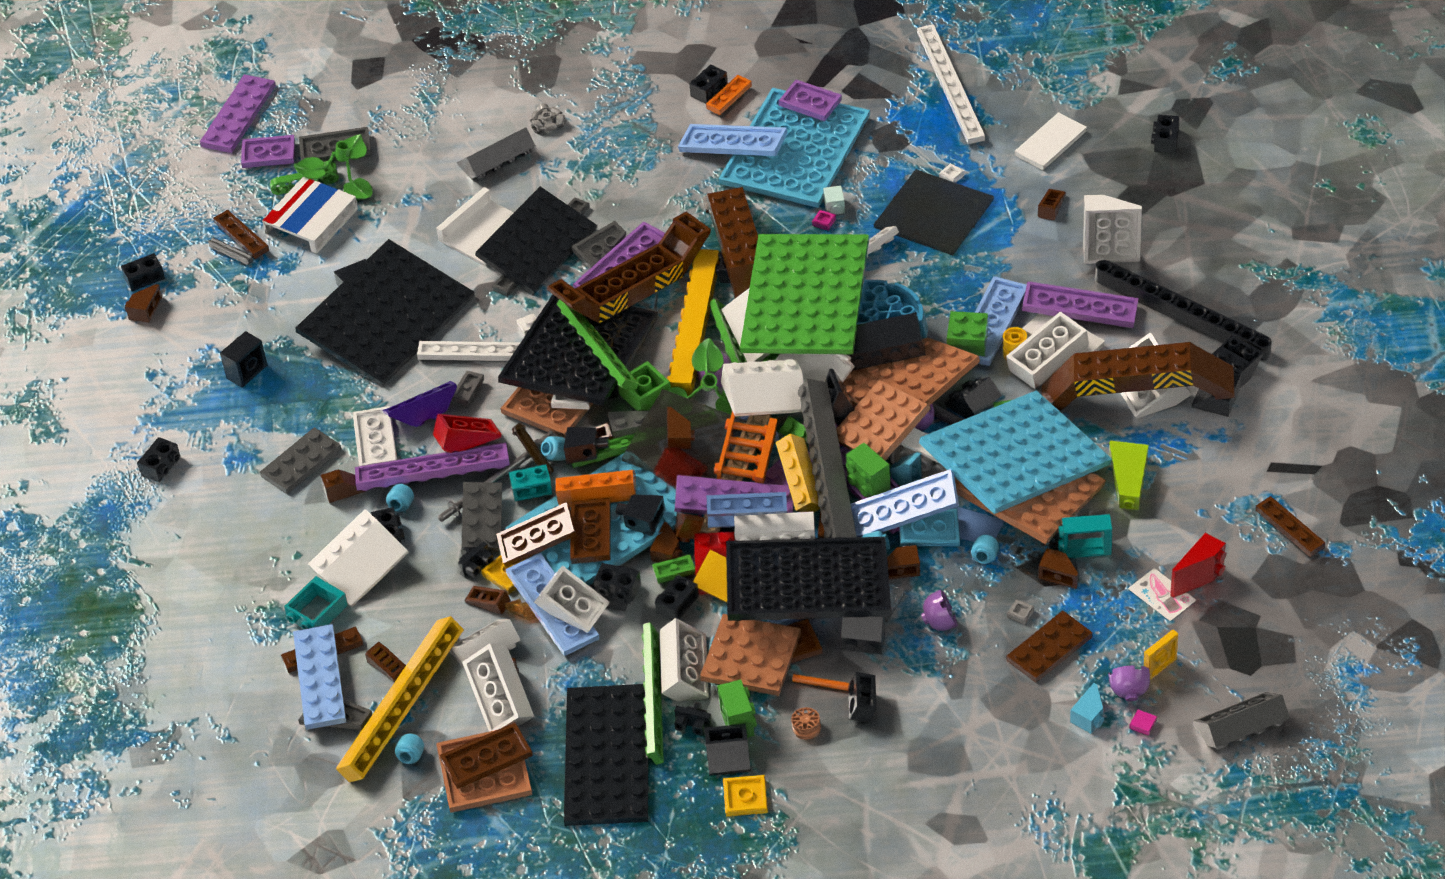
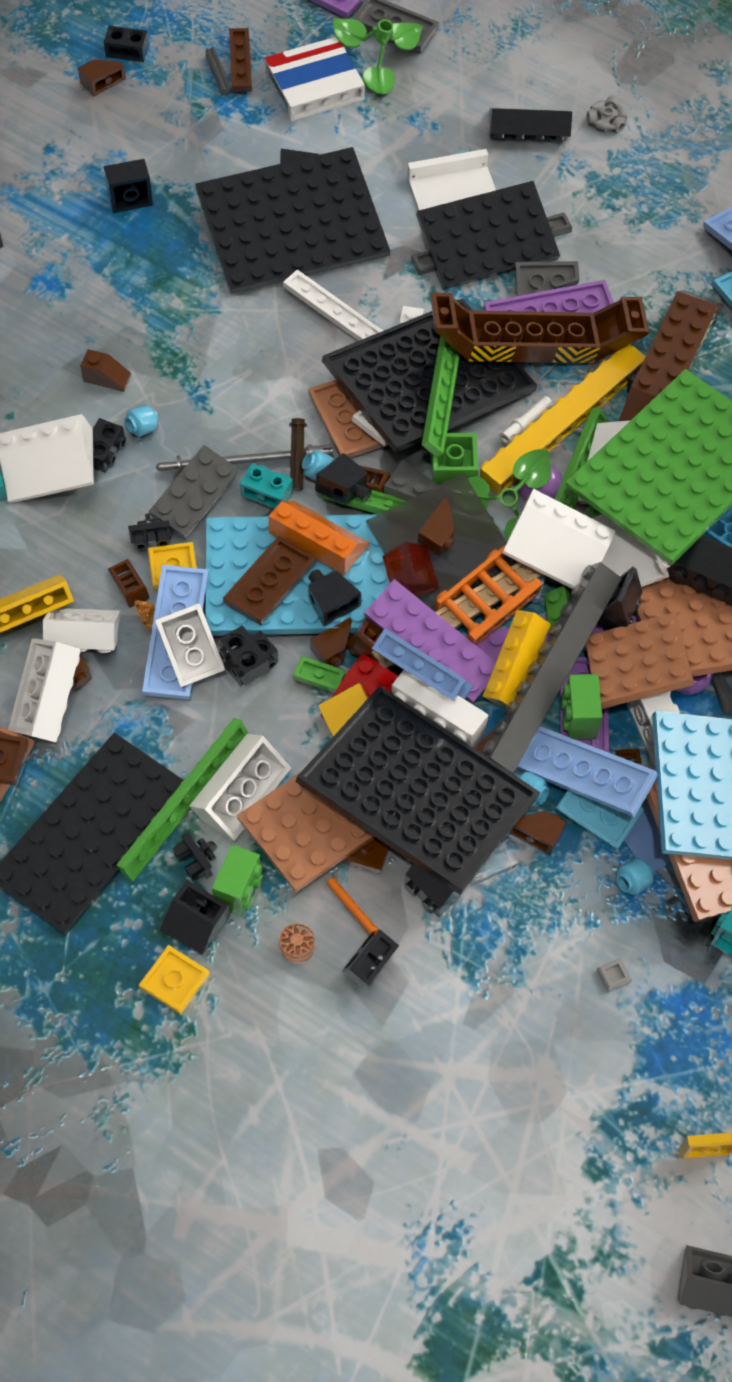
camera: 30 degrees right, 15 degrees up
dark grey plate [260,427,342,494] -> none
bright green beam [270,161,339,195] -> none
white tile [353,406,397,466] -> none
medium lavender plate [355,442,510,491] -> none
dark purple wedge [383,381,457,427] -> none
red slope [433,414,502,453] -> none
flat silver plate [452,370,484,406] -> none
plate [496,502,577,567] -> none
black brick [655,575,699,621] -> none
medium azure slope [890,452,922,486] -> none
medium lavender cylinder [921,590,958,631] -> none
reddish brown plate [1006,610,1092,683] -> none
reddish brown slope [1039,548,1078,589] -> none
medium azure slope [1070,683,1104,734] -> none
medium lavender cylinder [1108,665,1150,701] -> none
dark pink tile [1129,709,1157,736] -> none
none -> white pin [499,396,553,445]

